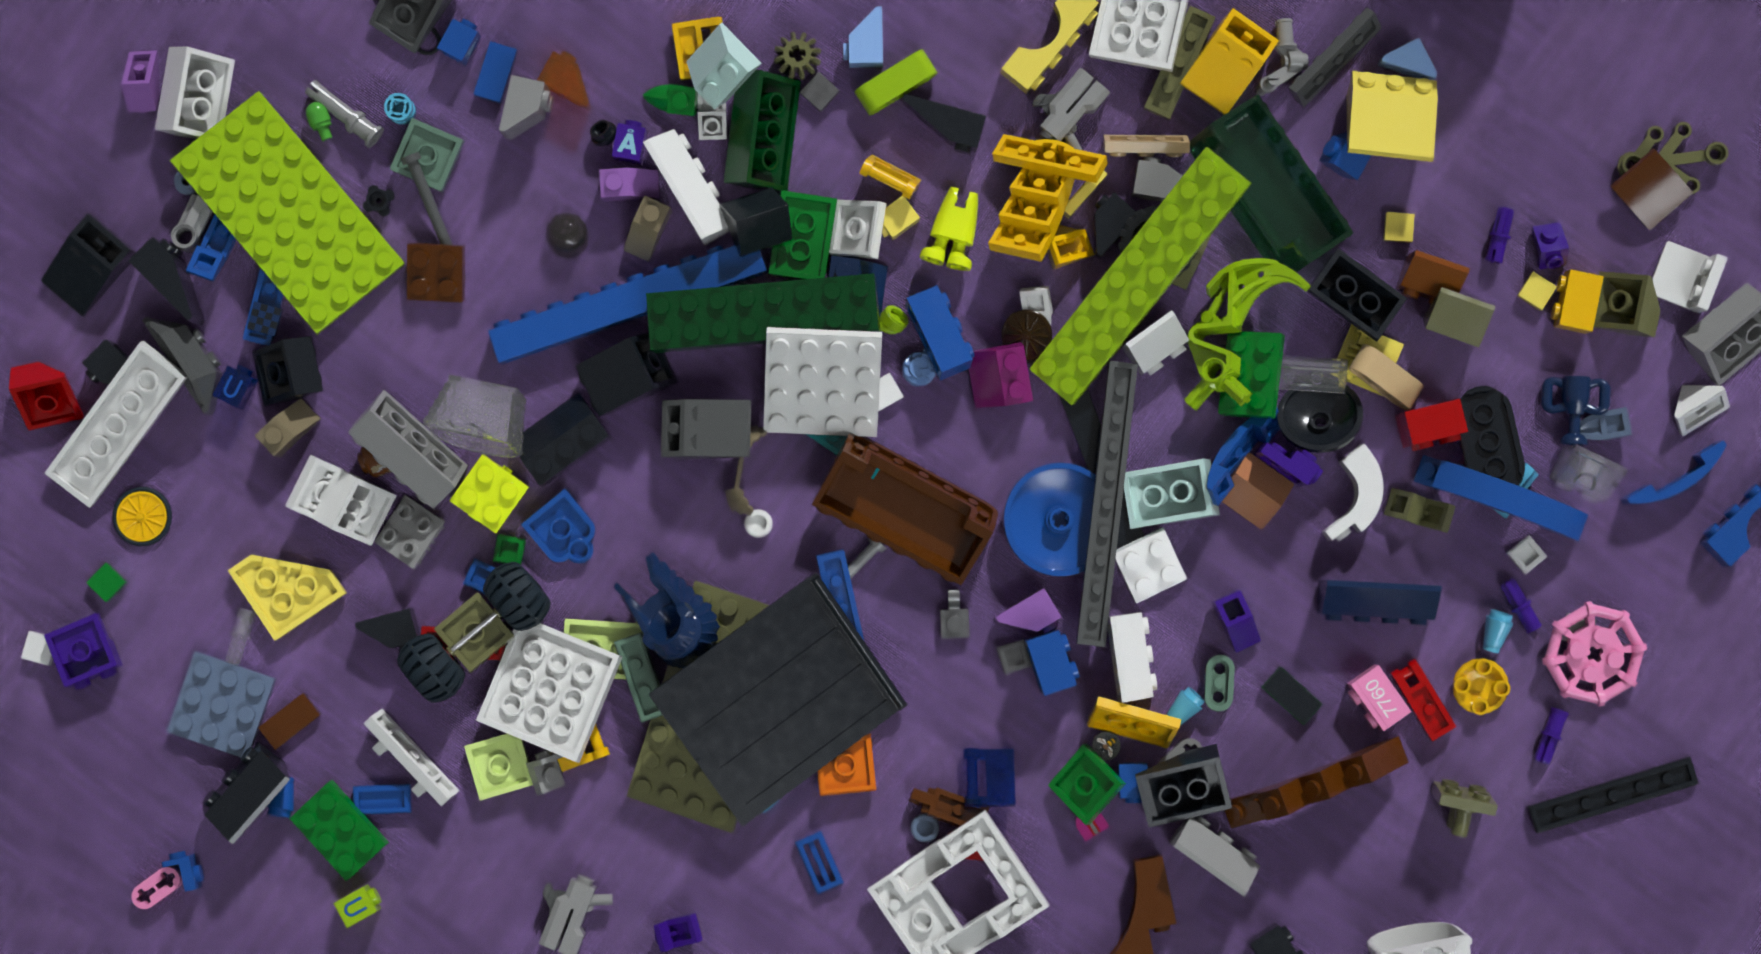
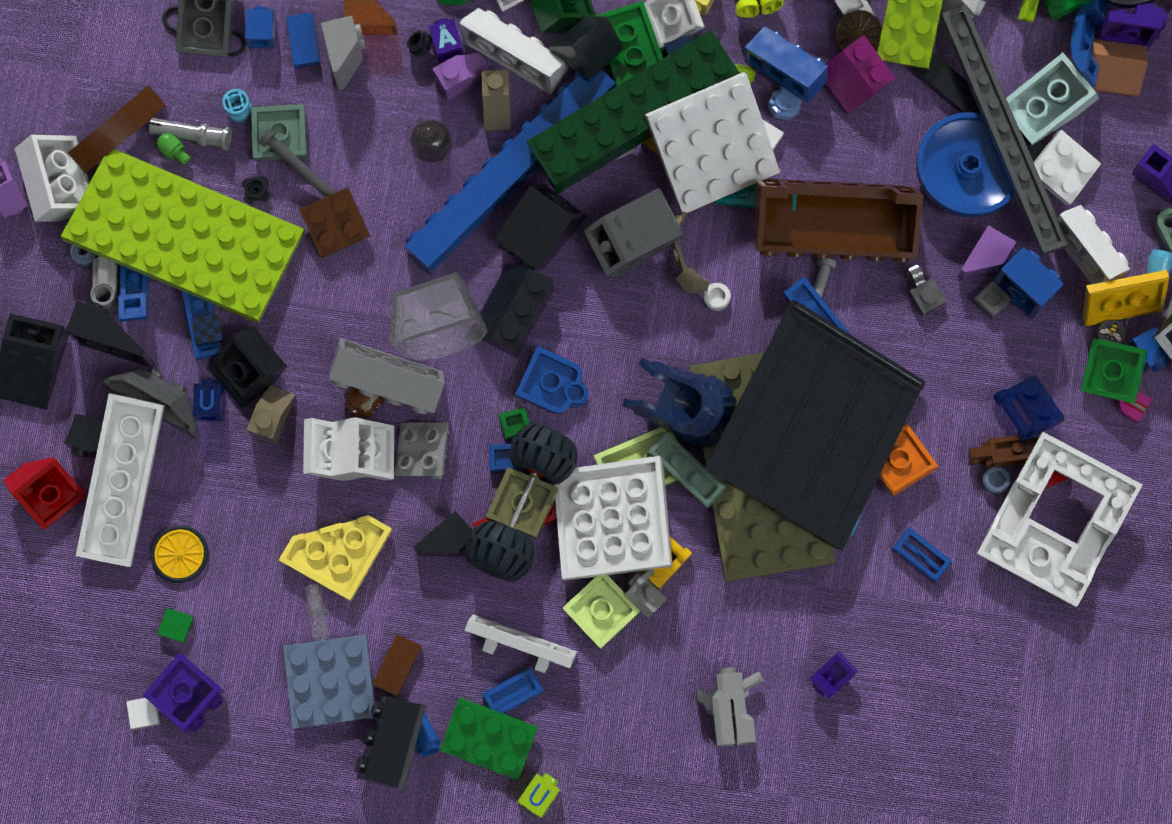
camera: 25 degrees left, 10 degrees down
neon yellow brick [449,454,530,533] -> none
none -> reddish brown slope [68,85,166,173]

